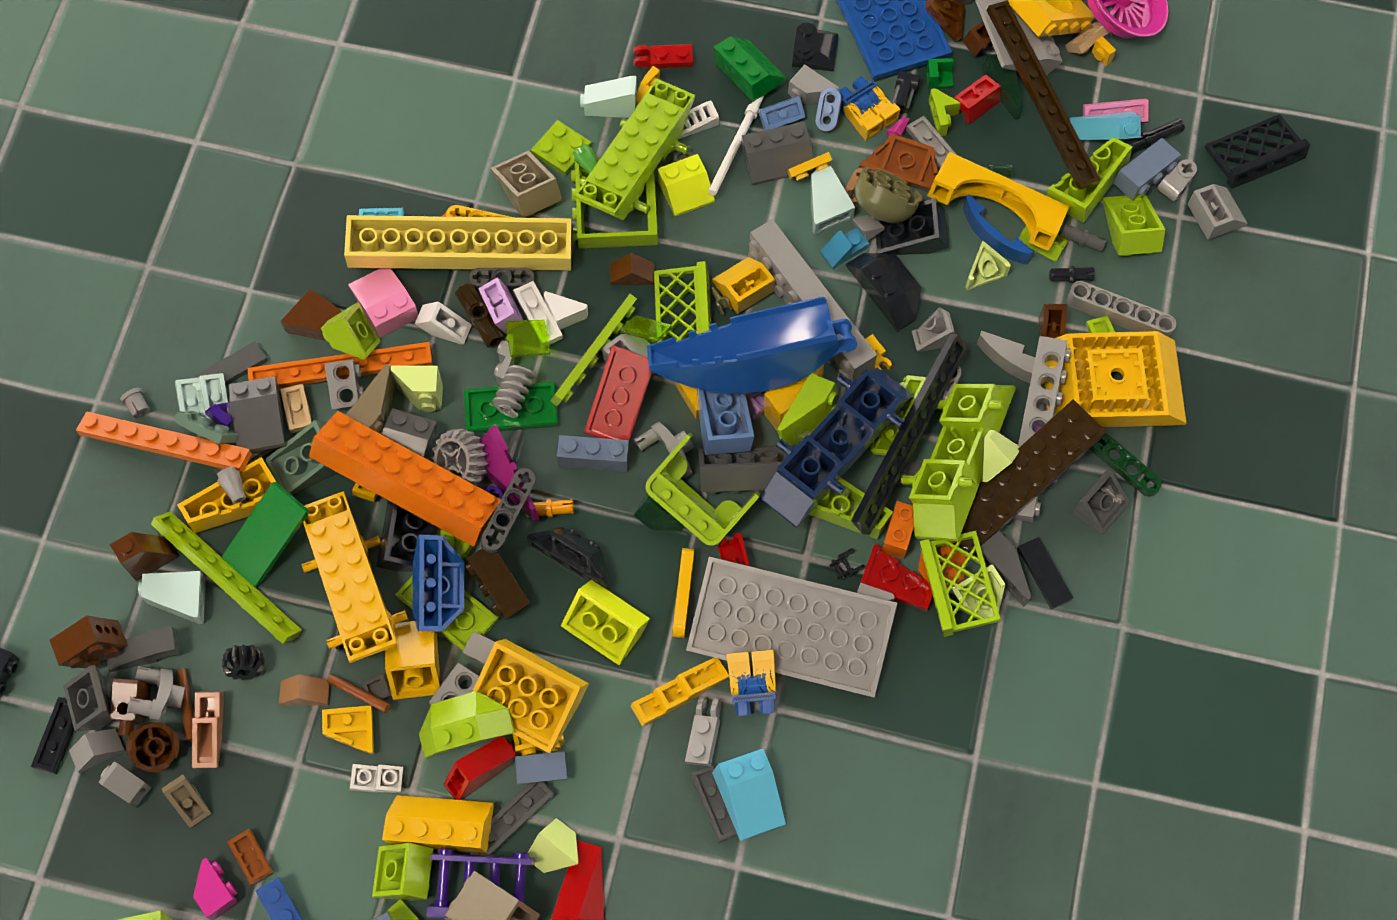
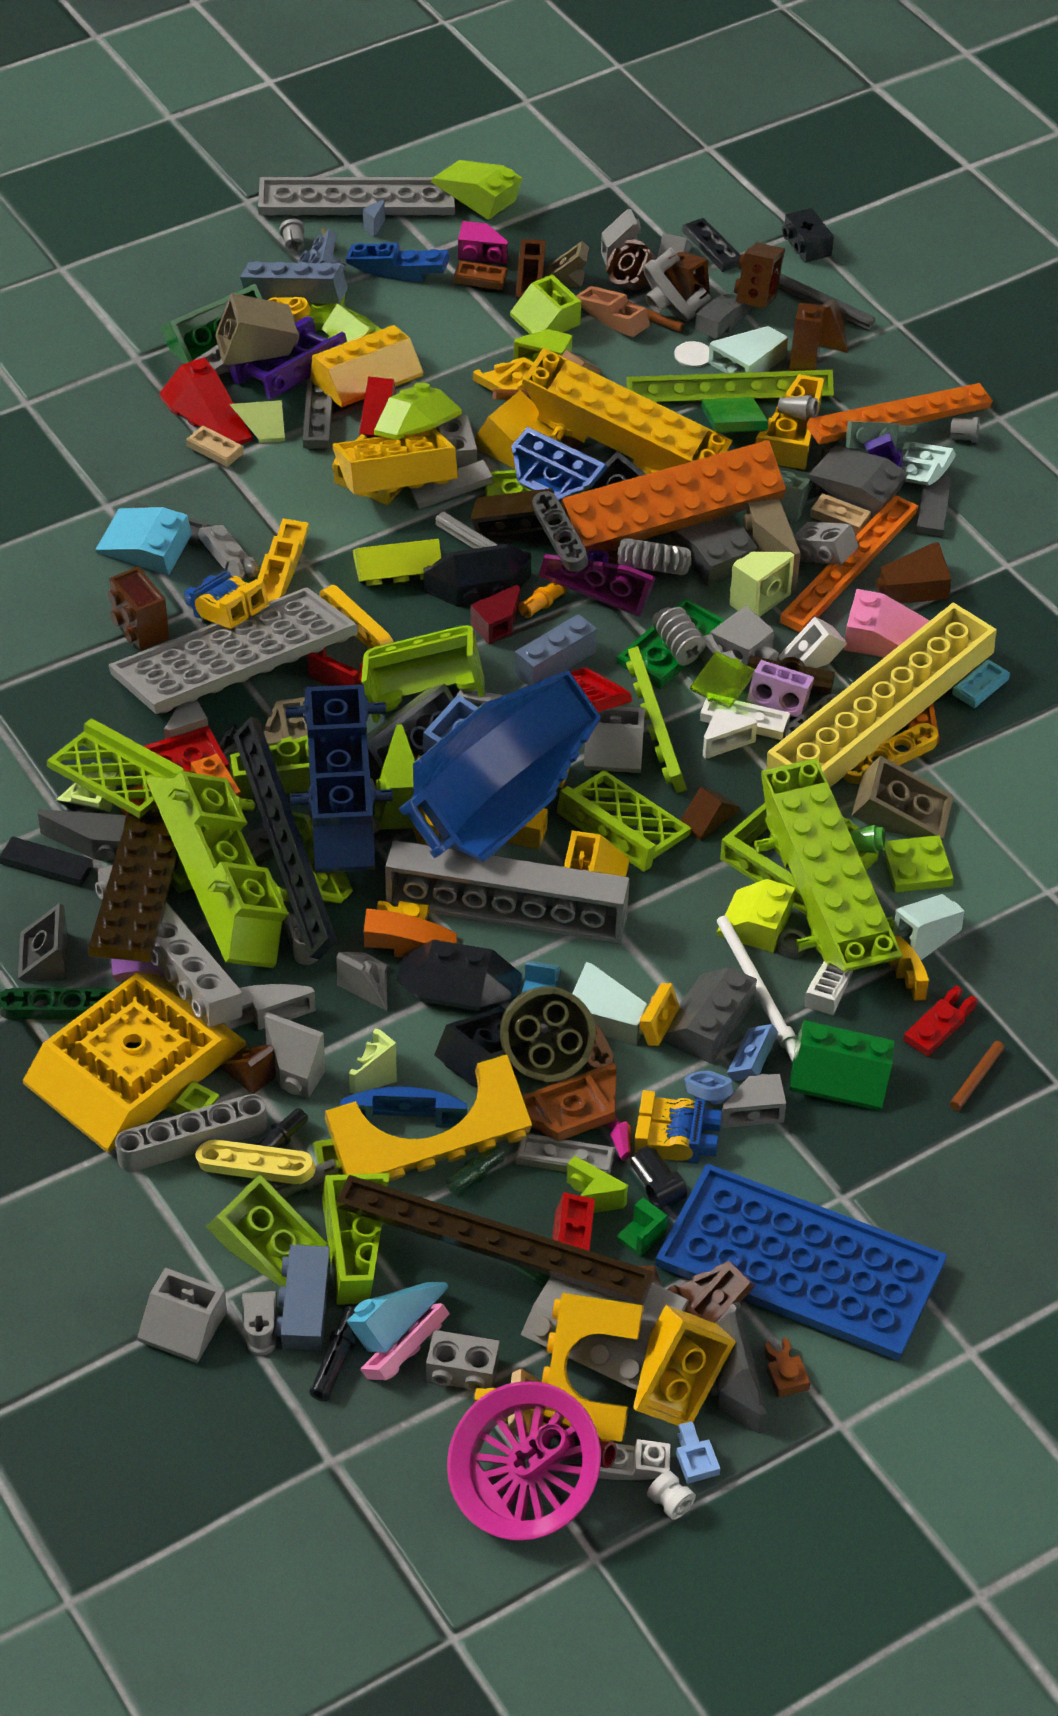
camera: 135 degrees right, 20 degrees down
dark grey slope [63,665,113,731] -> none
black gear [222,644,265,680] -> none
lime slope [321,302,381,359] -> none
white slope [349,764,403,793] -> none
sand blue hinge [515,751,568,785] -> none
clear neon green piece [621,315,672,342] -> none
black slope [792,23,838,72] -> none
yellowish green slope [983,430,1020,482] -> none
black fence [1205,114,1310,189] -> none
none -> reddish brown piece [108,566,169,651]
none -> tan plate [186,425,244,467]
none -> light yellow plate [195,1139,316,1184]
none -> dark tan wing [264,697,307,747]
none -> light grey slope [264,1012,325,1099]
none -> orange slope [364,909,457,957]
none -> light grey brick [426,1330,500,1392]
none -> light grey axle [435,512,498,549]
none -> dark red slope [471,585,520,645]
none -> lime slope [510,274,581,334]
none -> lime slope [513,329,573,362]
none -> reddish brown slope [516,239,546,300]
none -> white piece [674,341,709,368]
none -> light grey torso [710,605,779,669]
none -> dark grey axle [770,270,875,330]
none -> reddish brown slope [794,299,848,353]
none -> dark orange bar [949,1041,1005,1111]

